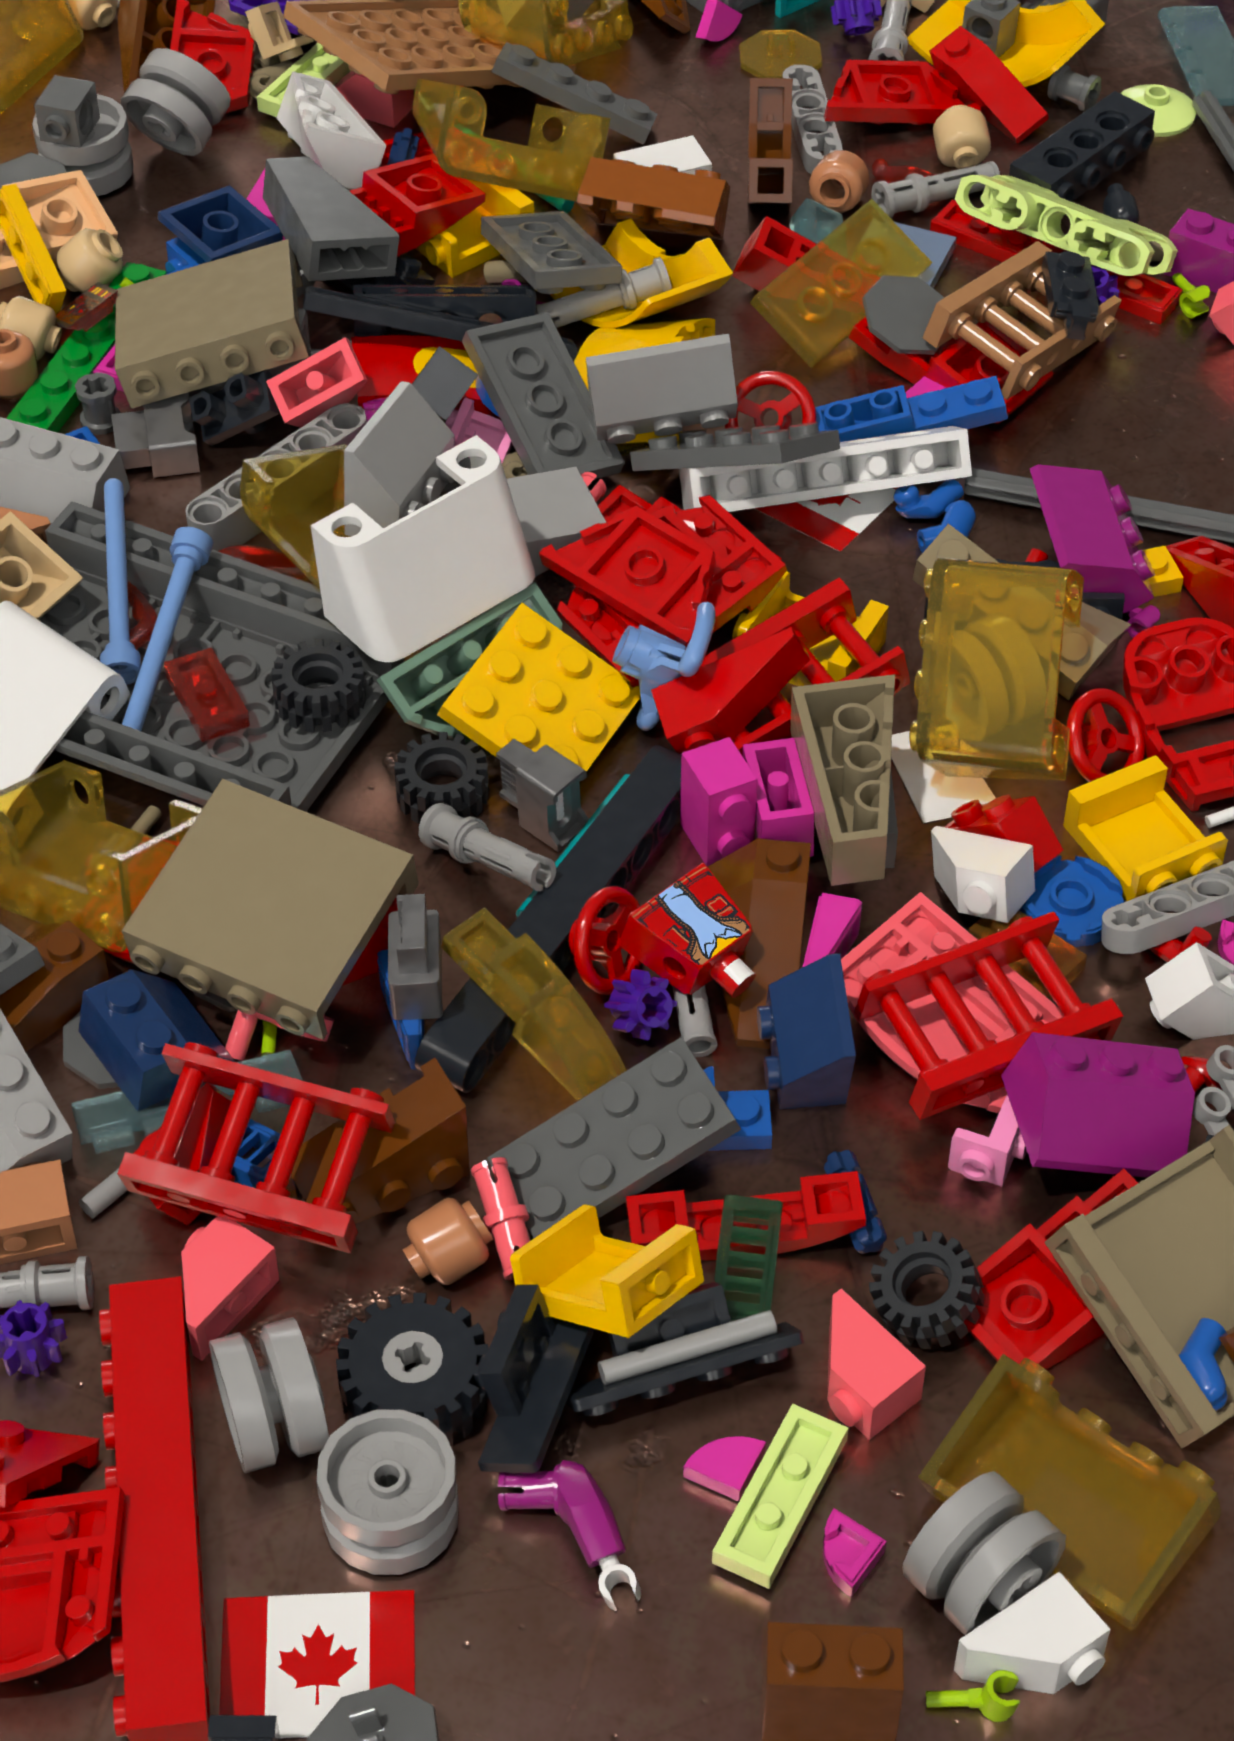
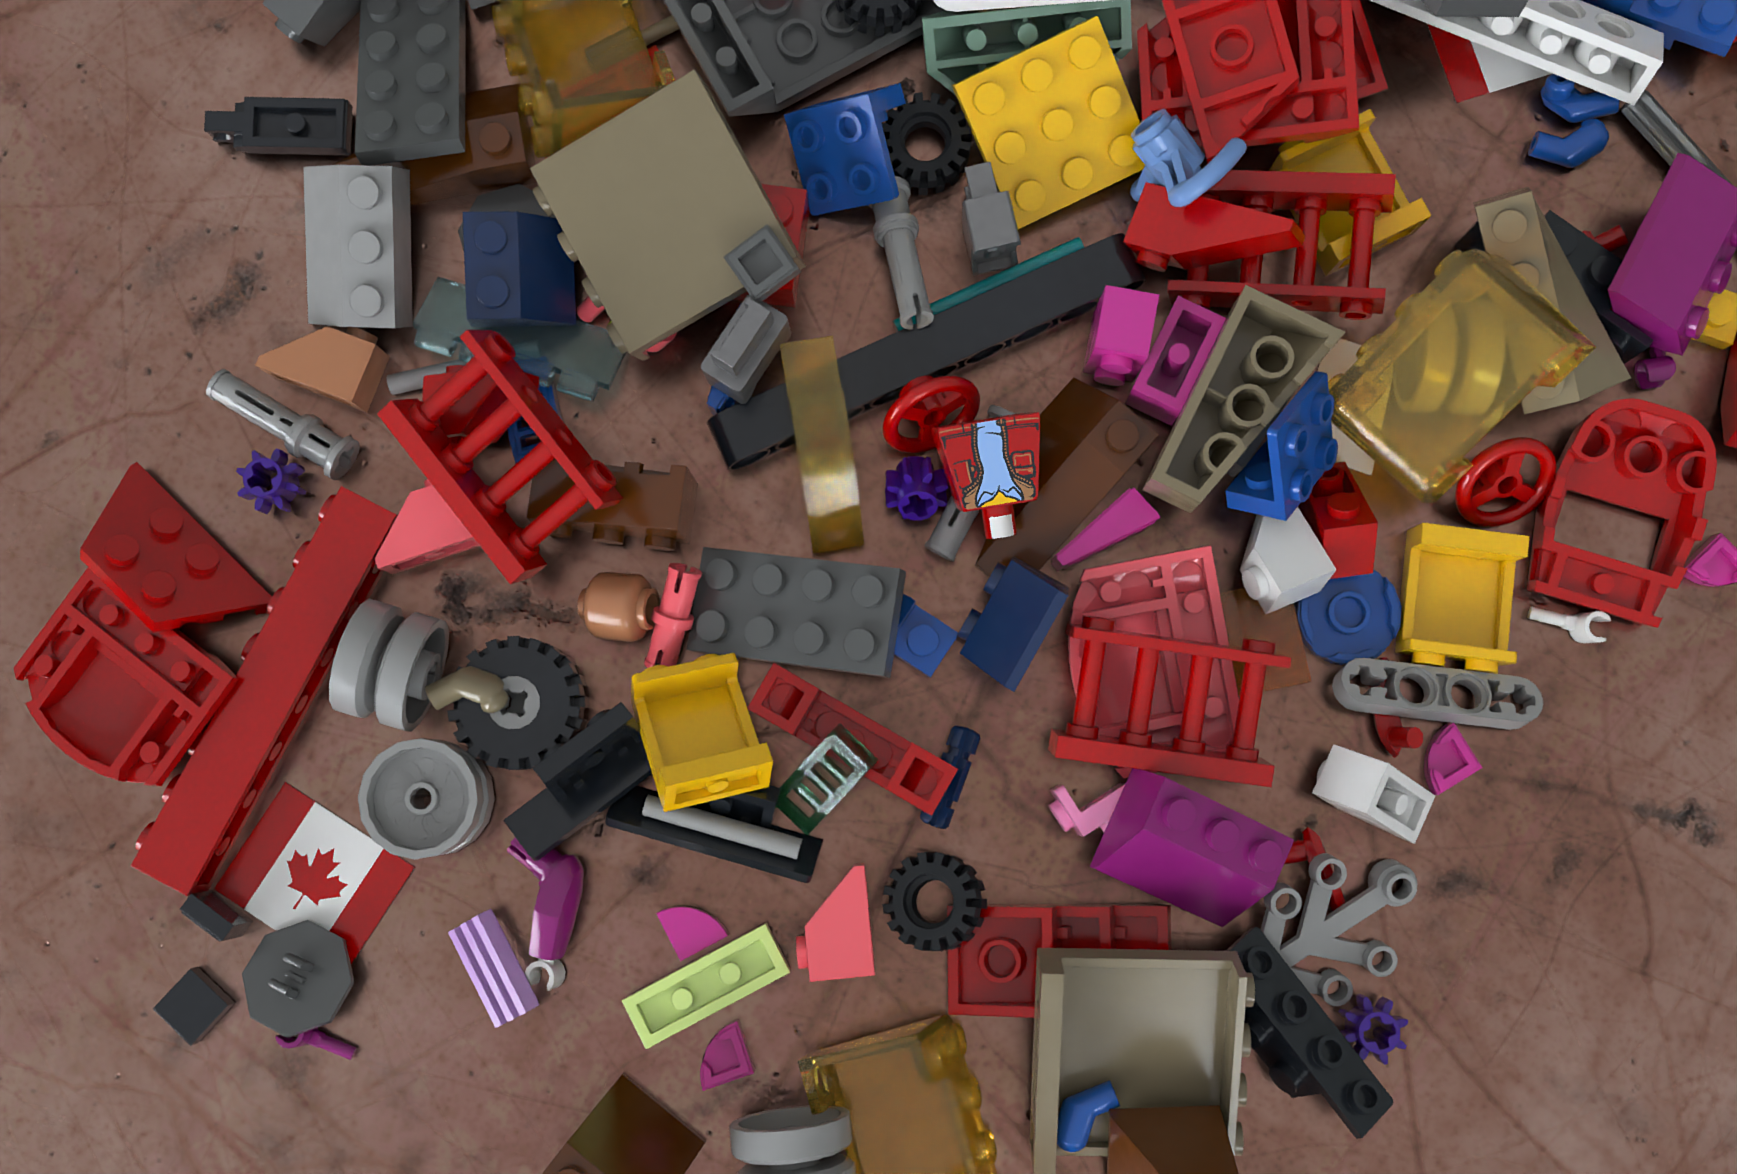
camera: 40 degrees right, 35 degrees up
none -> dark tan arm [425,666,509,713]
none -> lavender tile [448,909,539,1028]
none -> dark grey tile [723,224,802,304]
none -> blue bracket [784,83,906,216]
none -> blue bracket [1225,371,1338,521]

